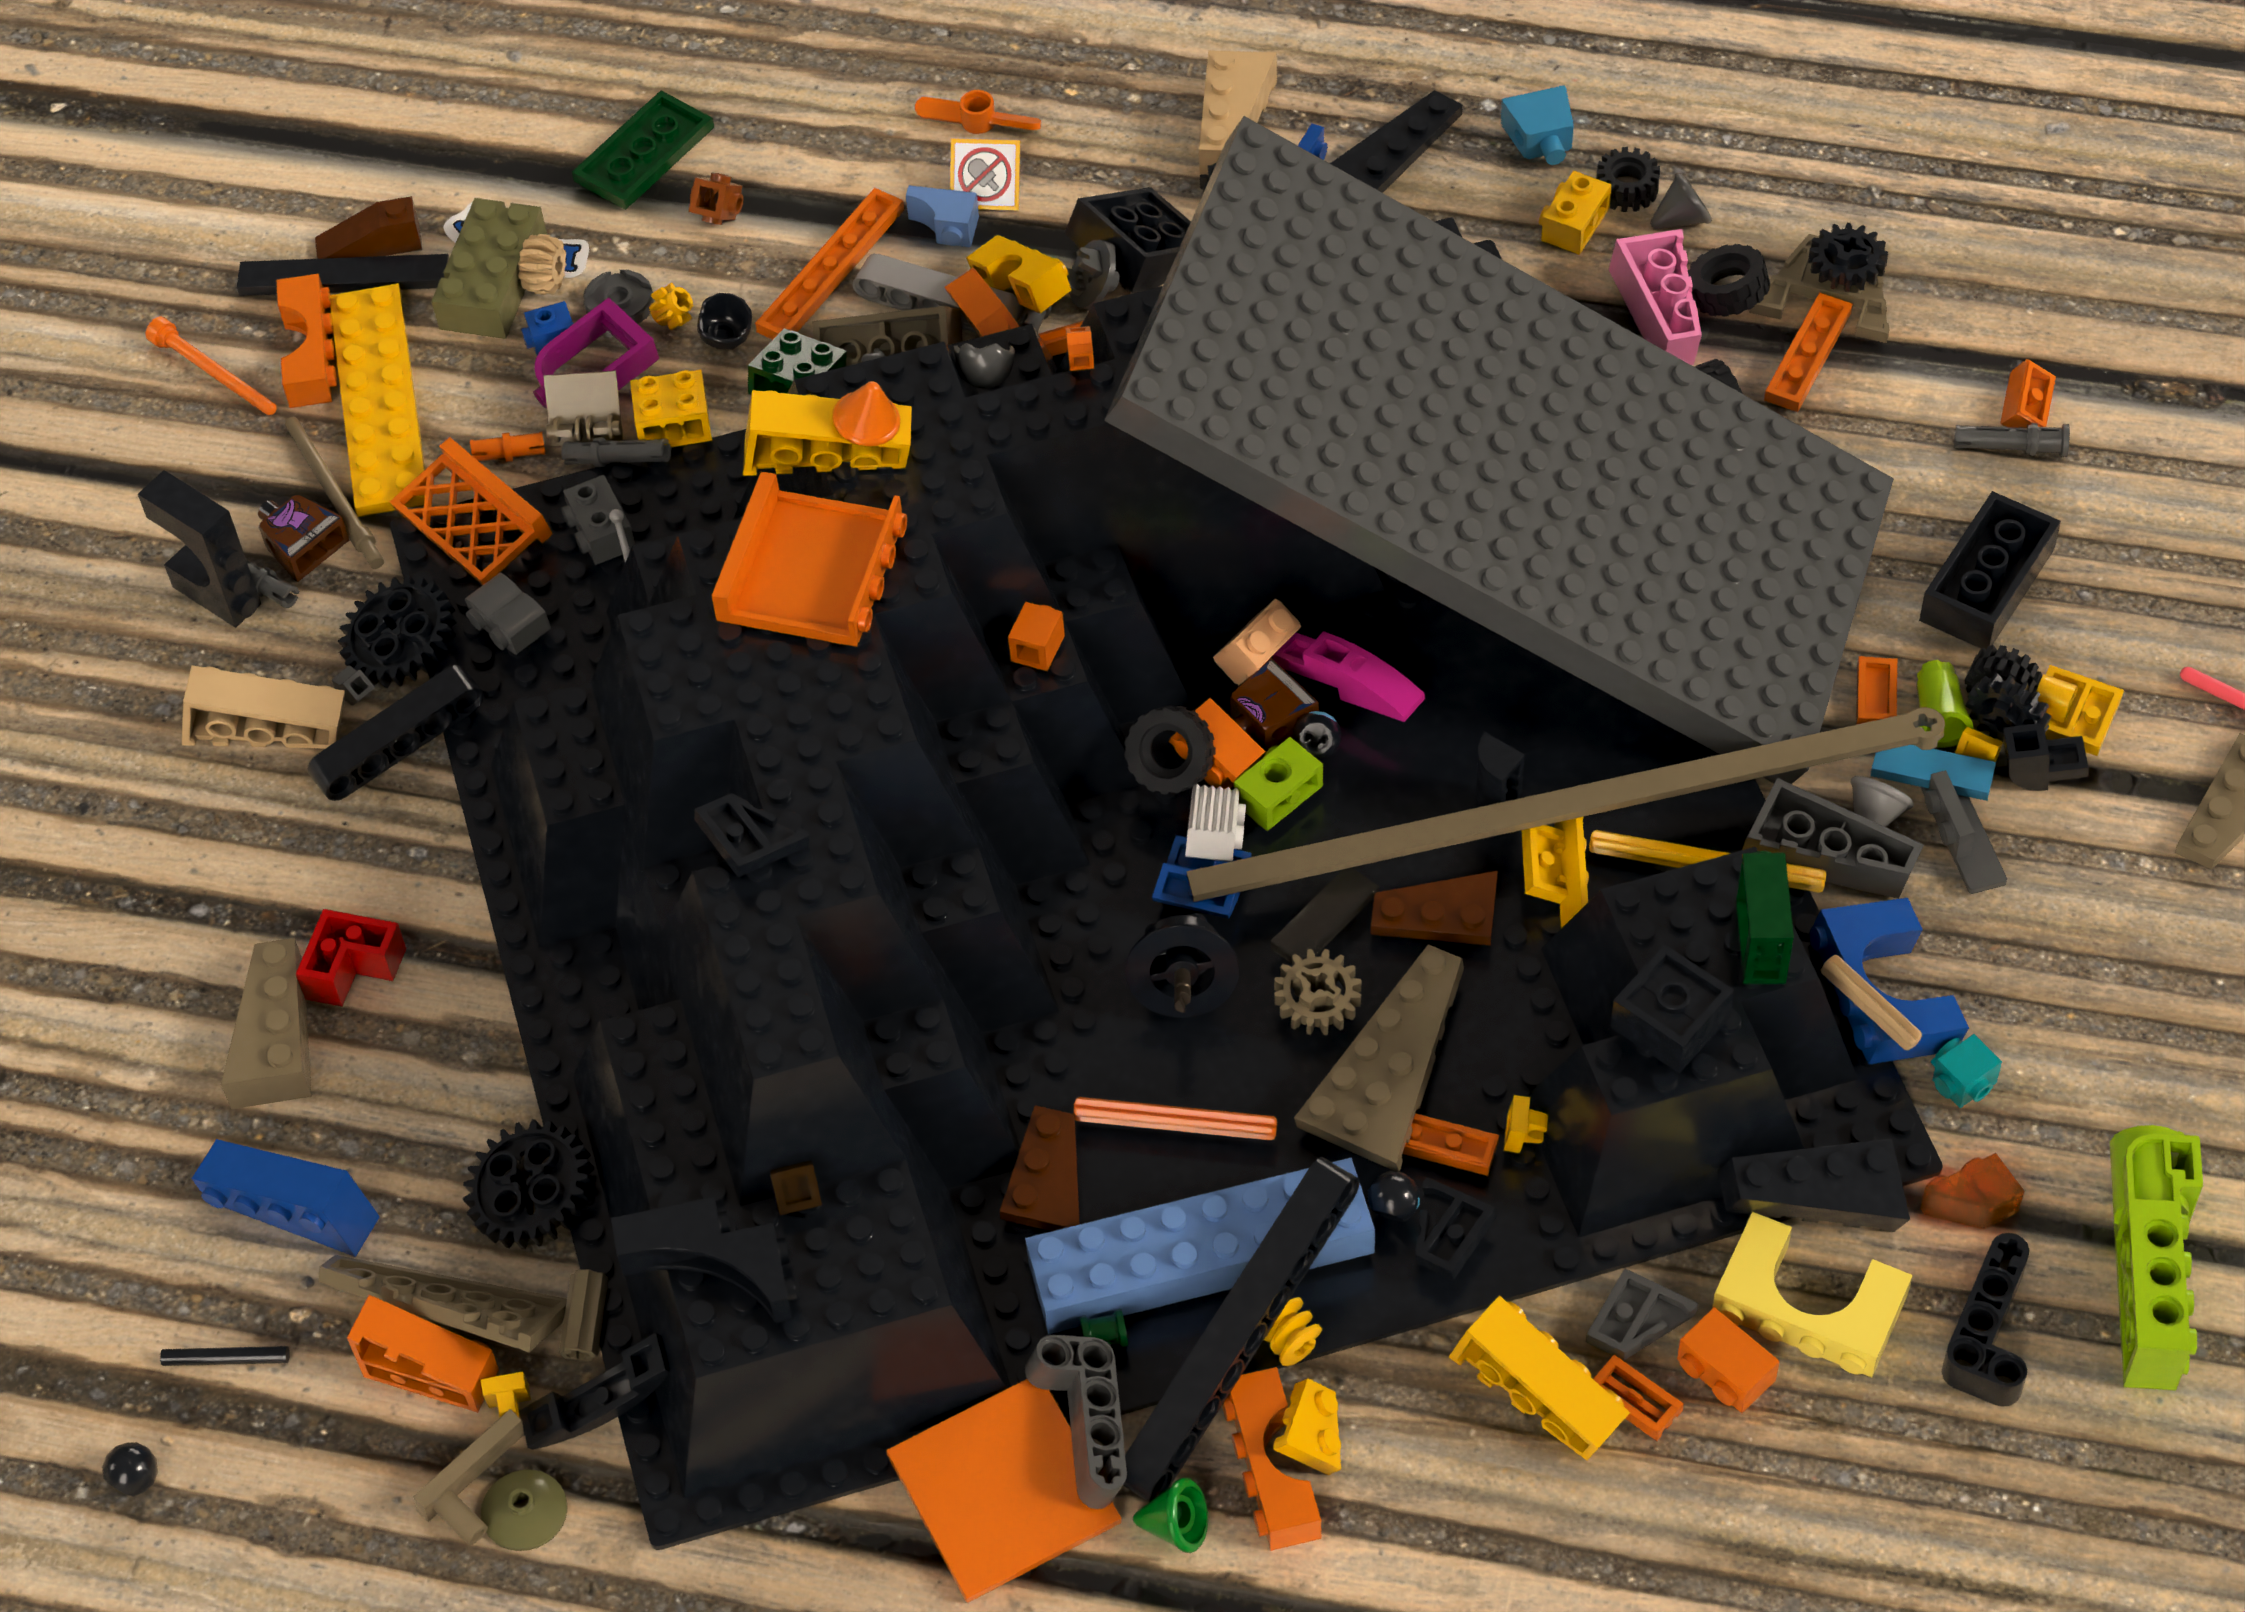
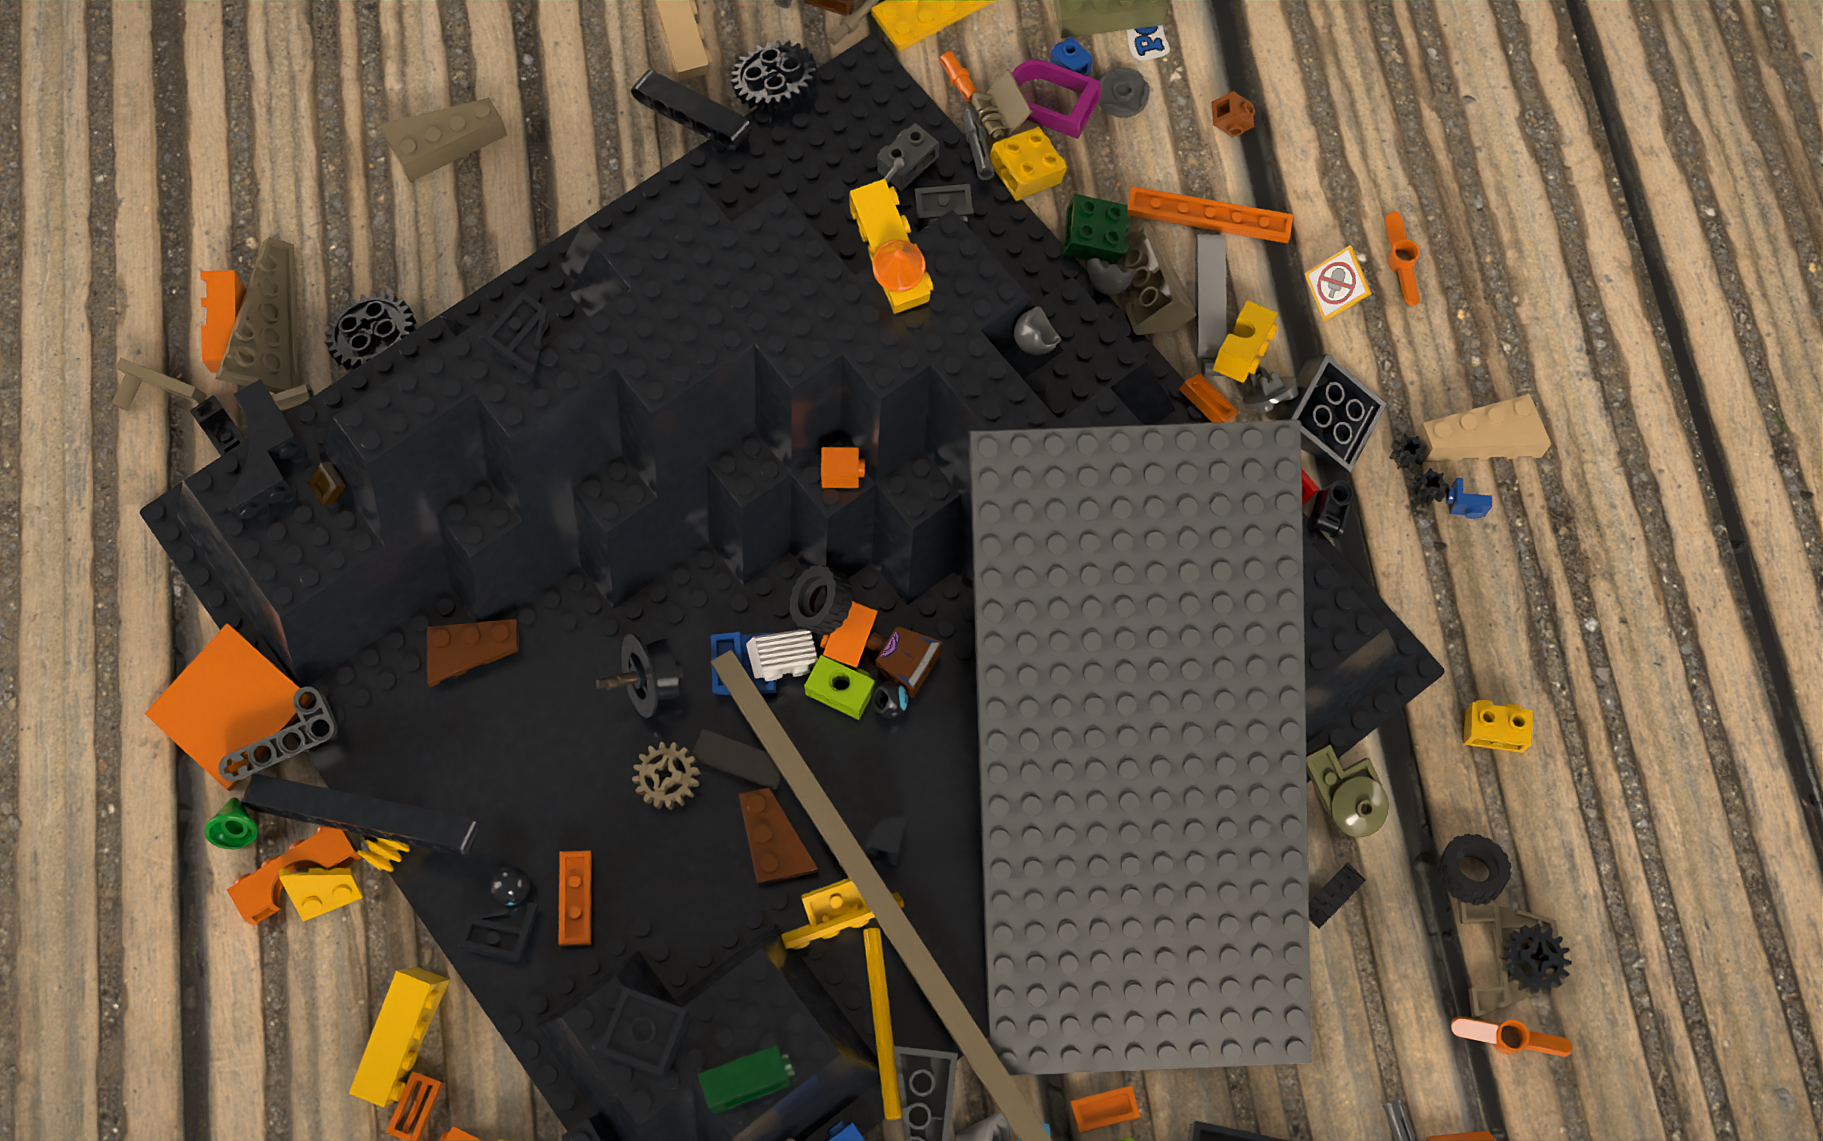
camera: 65 degrees right, 15 degrees up
black piece [102,1442,158,1497] -> none
black bar [160,1346,290,1366] -> none
blue wedge [192,1139,380,1257] -> none
red brick [296,909,407,1007] -> none
dark grey piece [332,665,375,706] -> none
orange fence [390,437,553,585] -> none
dark grey brick [465,573,551,655] -> none
yellow tile [481,1371,531,1418] -> none
olive dish [481,1470,568,1551] -> none
tan gear [518,234,567,295] -> none
dark green plate [572,90,714,210] -> none
yellow gear [649,283,693,330] -> none
black hair [697,293,752,350] -> none
orange panel [712,472,907,647] -> none
medium blue arch [906,185,979,247] -> none
orange slope [944,267,1020,337] -> none
medium blue brick [1025,1158,1375,1335] -> none
orange piece [1066,326,1094,371] -> none
orange axle [1073,1097,1277,1140] -> none
dark green bush [1079,1309,1128,1347] -> none
light nougat brick [1213,598,1301,685] -> none
dark pink slope [1273,631,1425,722] -> none
dark tan wing [1294,944,1464,1172] -> none
black wing [1330,90,1463,193] -> none
dark azure torso [1501,85,1573,165] -> none
yellow tile [1503,1095,1548,1153] -> none
dark grey wing [1586,1268,1698,1360] -> none
black tyre [1596,147,1660,212] -> none
bright pink wedge [1609,229,1702,365] -> none
dark grey hat [1650,172,1712,230] -> none
orange plate [1764,292,1853,412] -> none
none -> dark grey bracket [915,184,974,227]
none -> orange piece [1451,1016,1573,1057]

